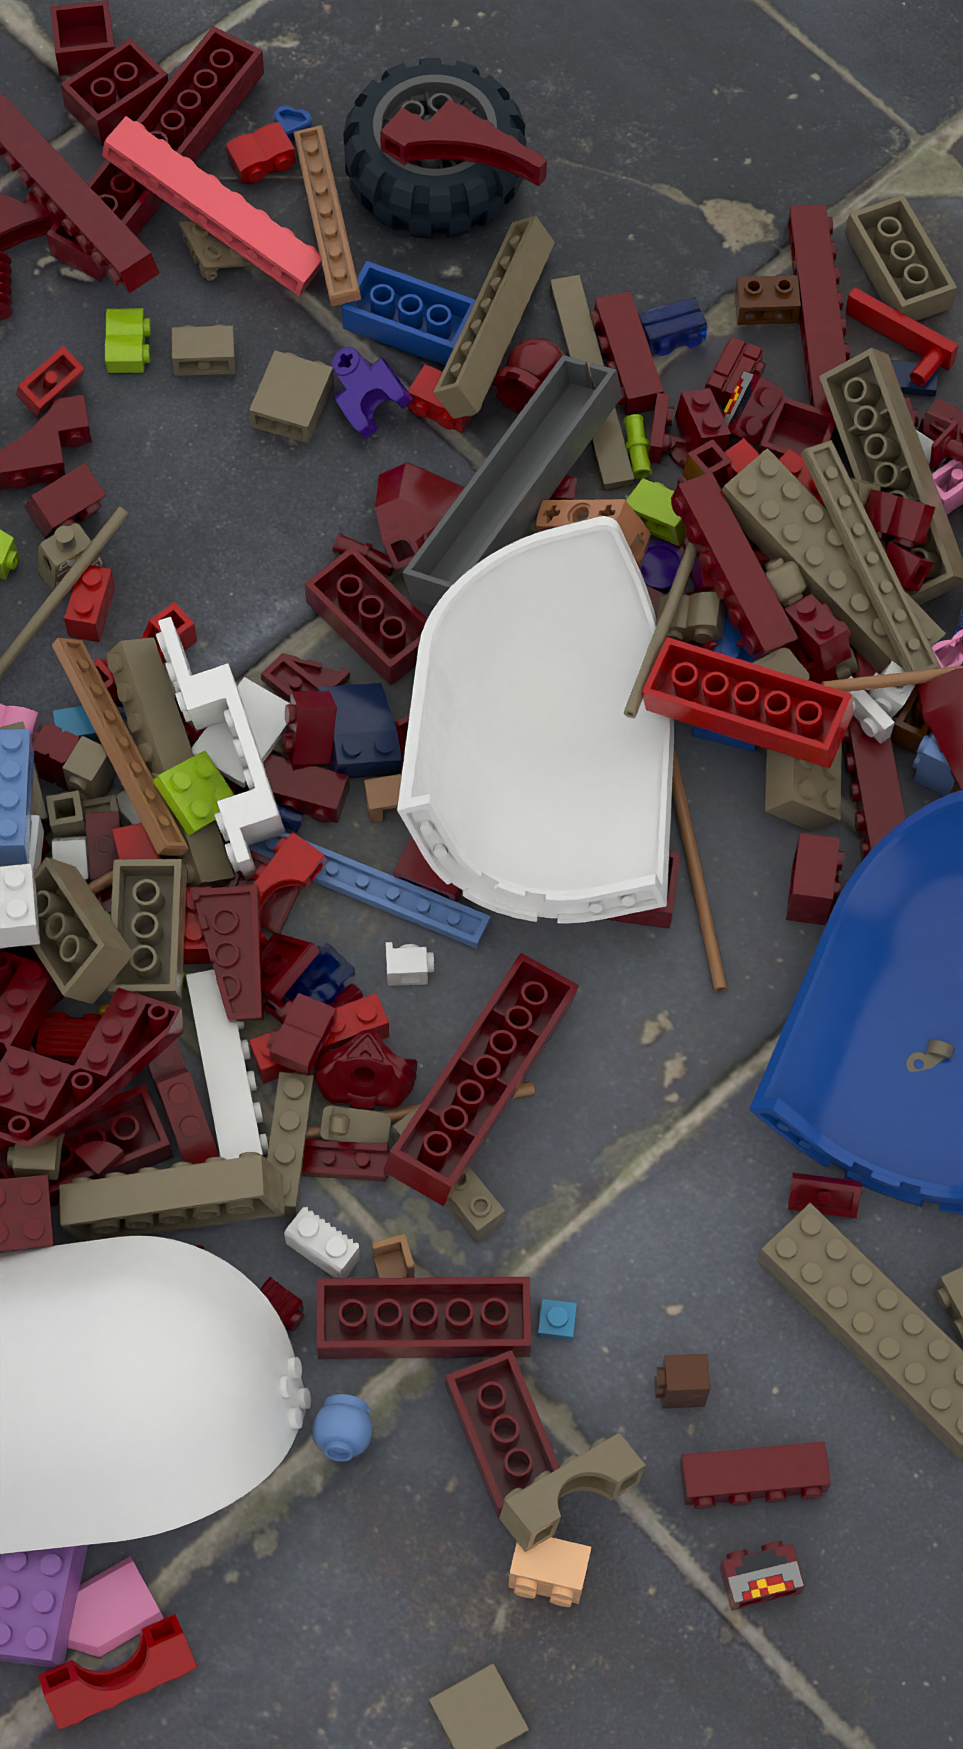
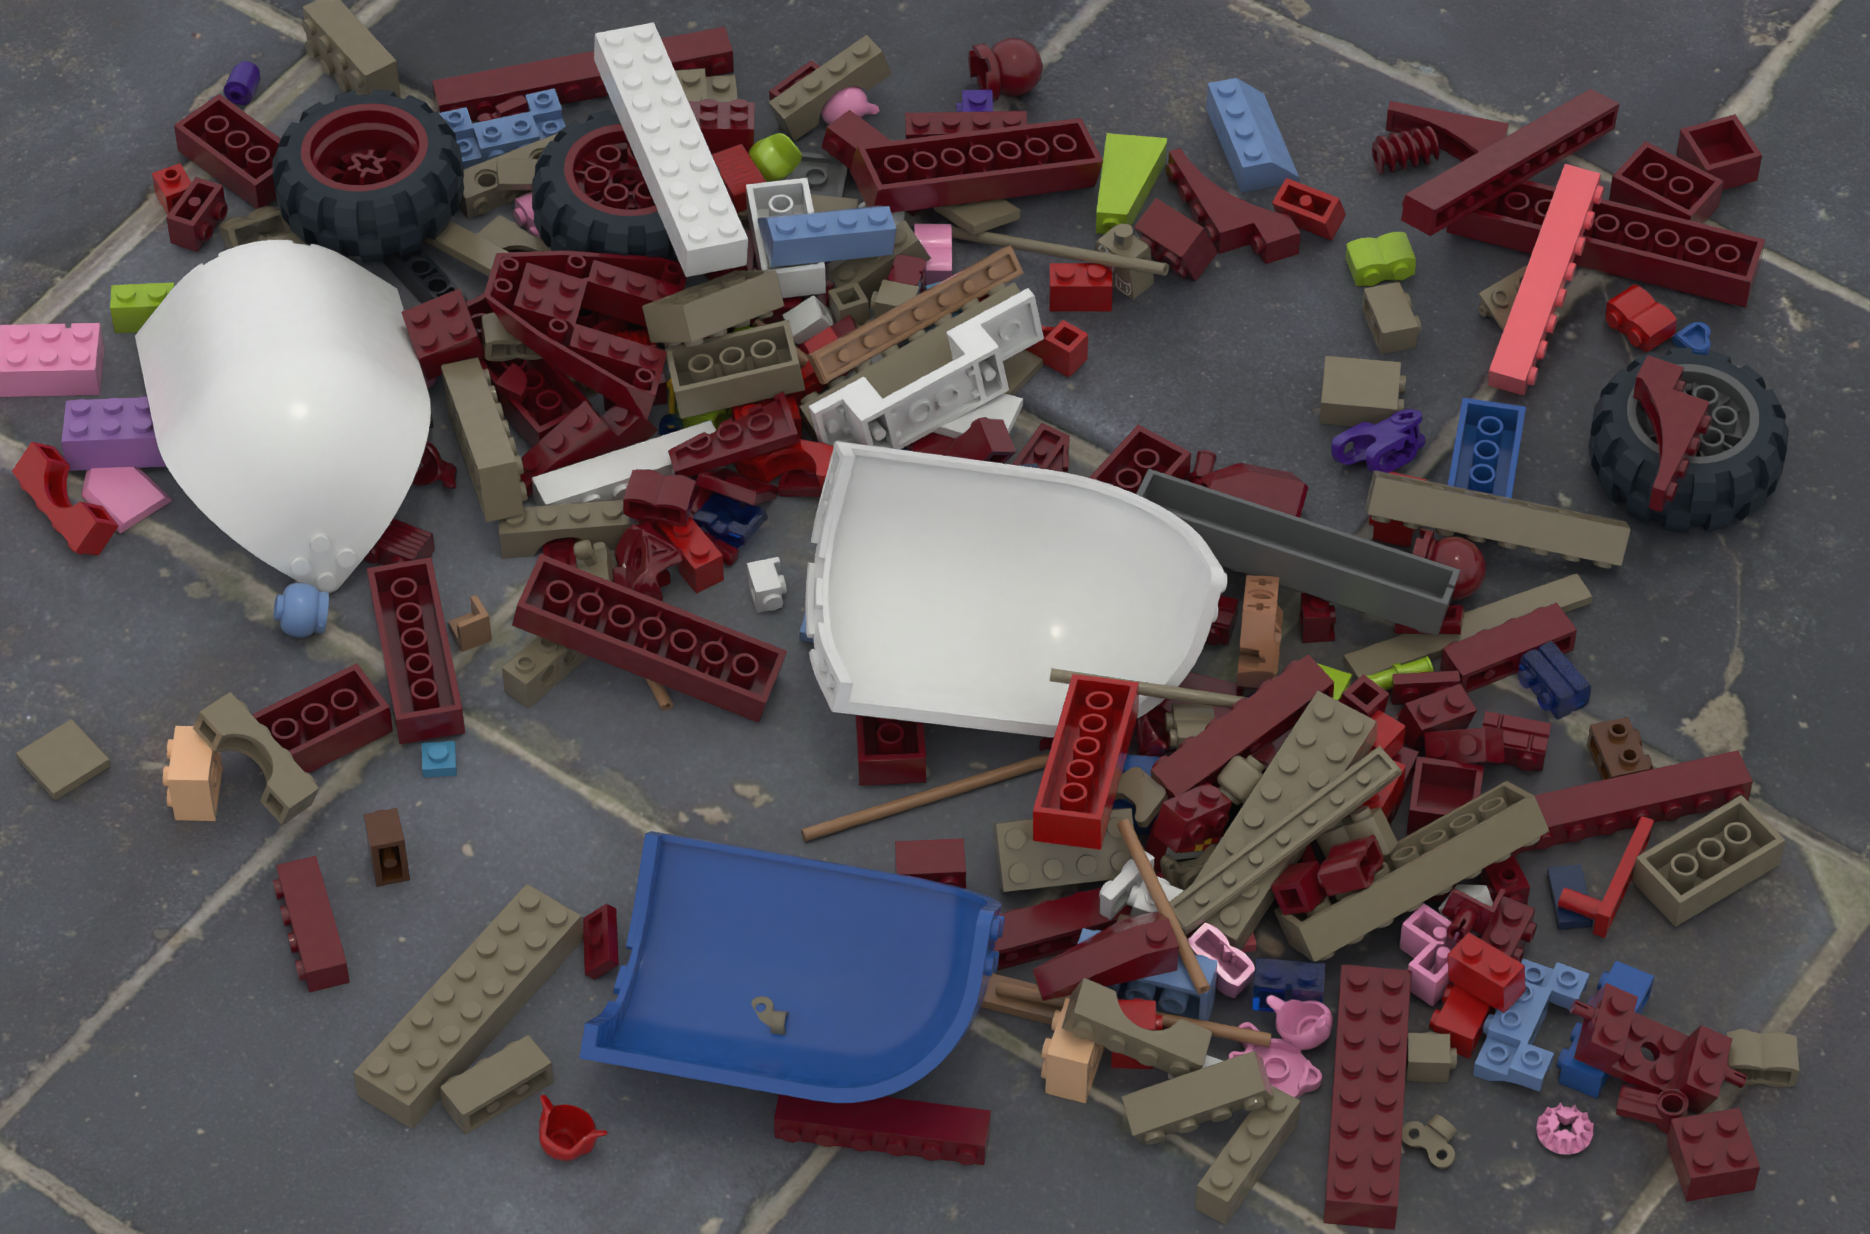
camera: 80 degrees right, 15 degrees down
lime plate [152,750,235,836] -> none
white brick [284,1207,360,1278] -> none
medium nougat tile [293,125,362,306] -> none
brick [720,1541,805,1610] -> none

